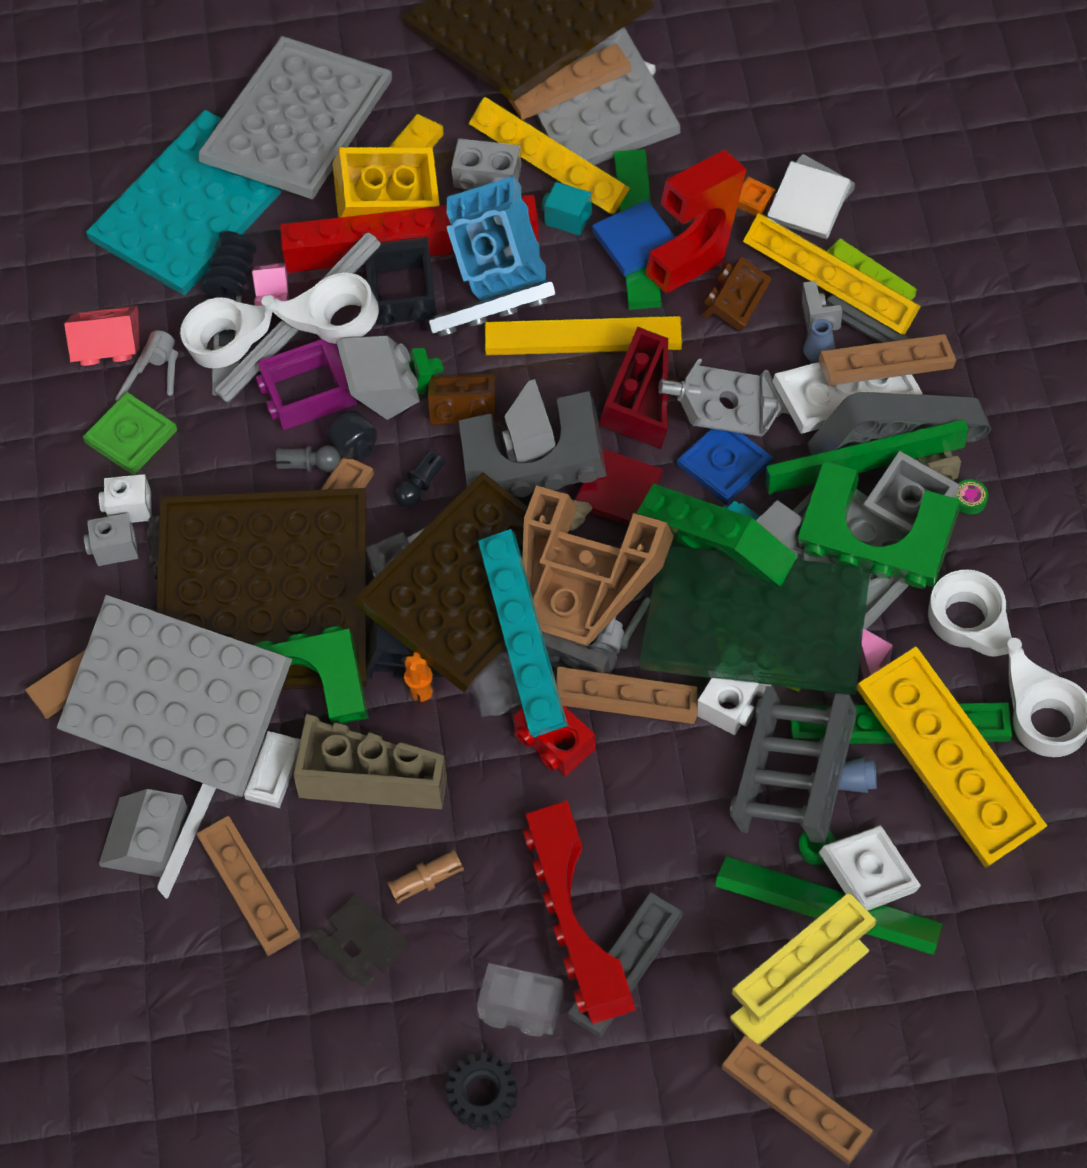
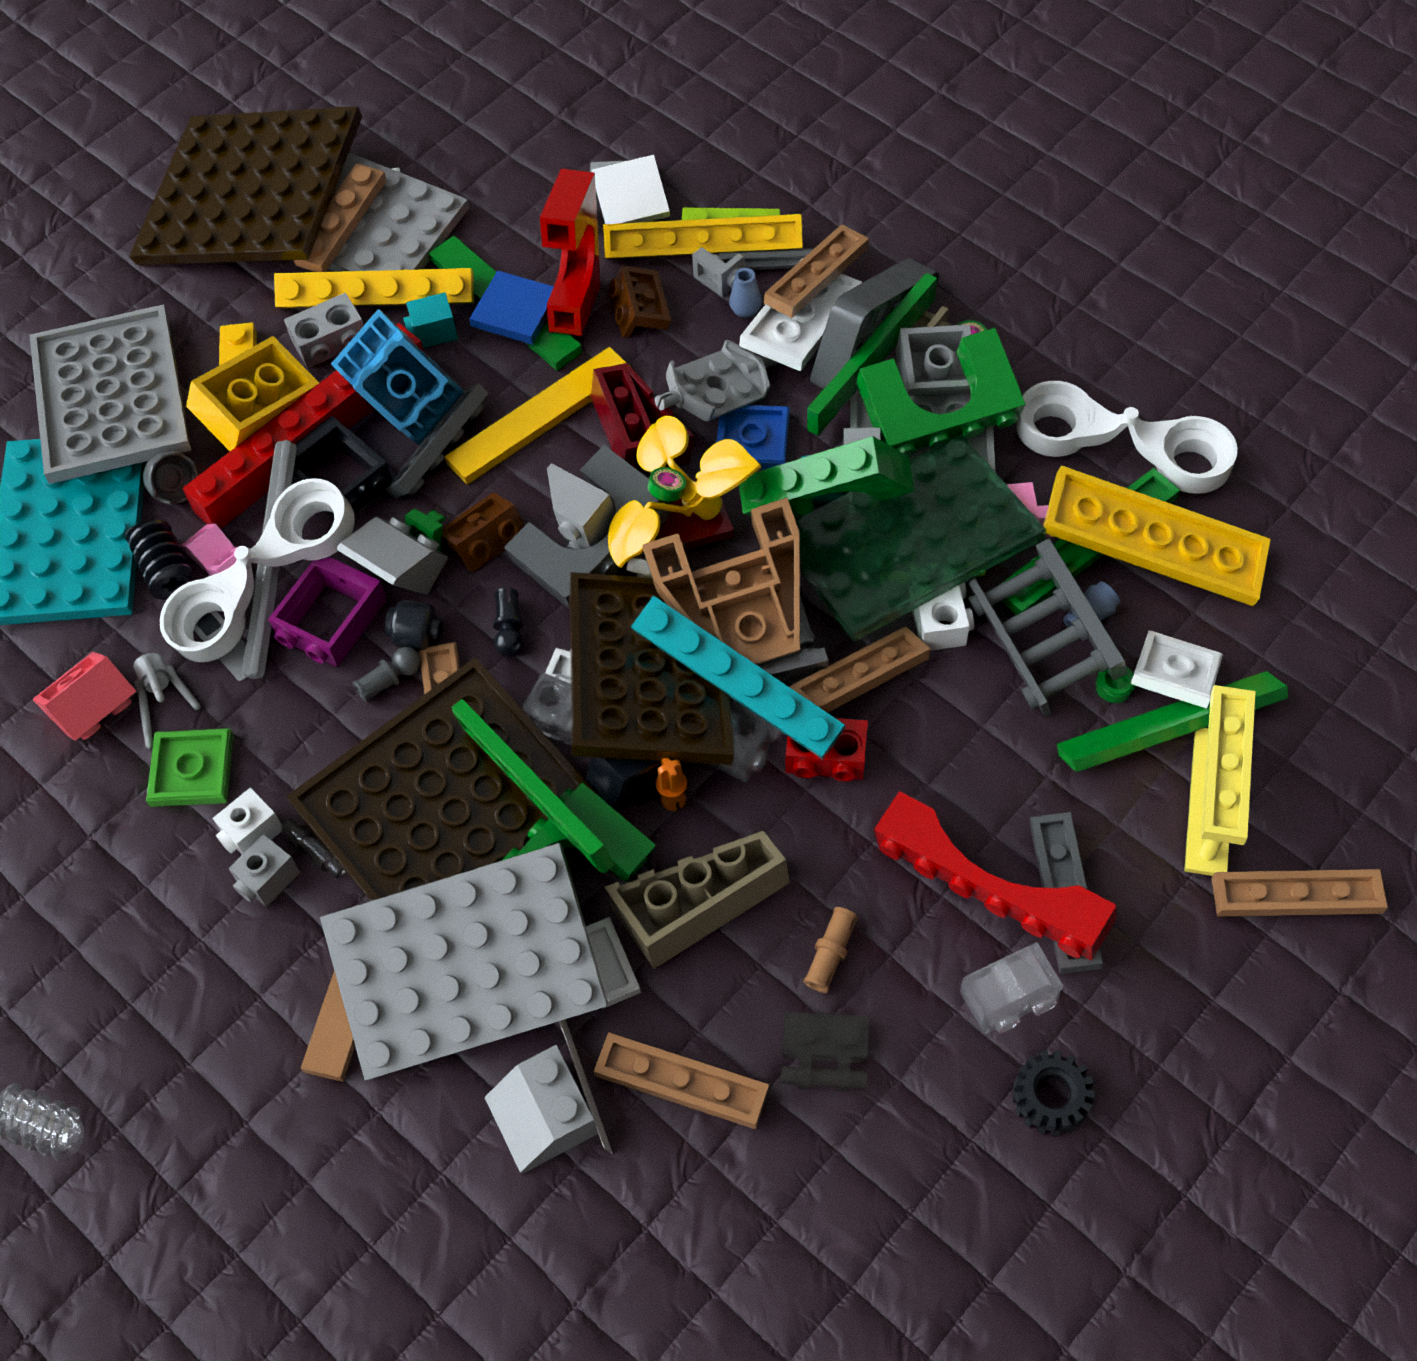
camera: 40 degrees left, 0 degrees up
none -> dark grey hair [143,450,198,505]
none -> green tile [452,699,614,874]
none -> yellow plant [608,416,761,568]
none -> green tile [647,467,686,502]

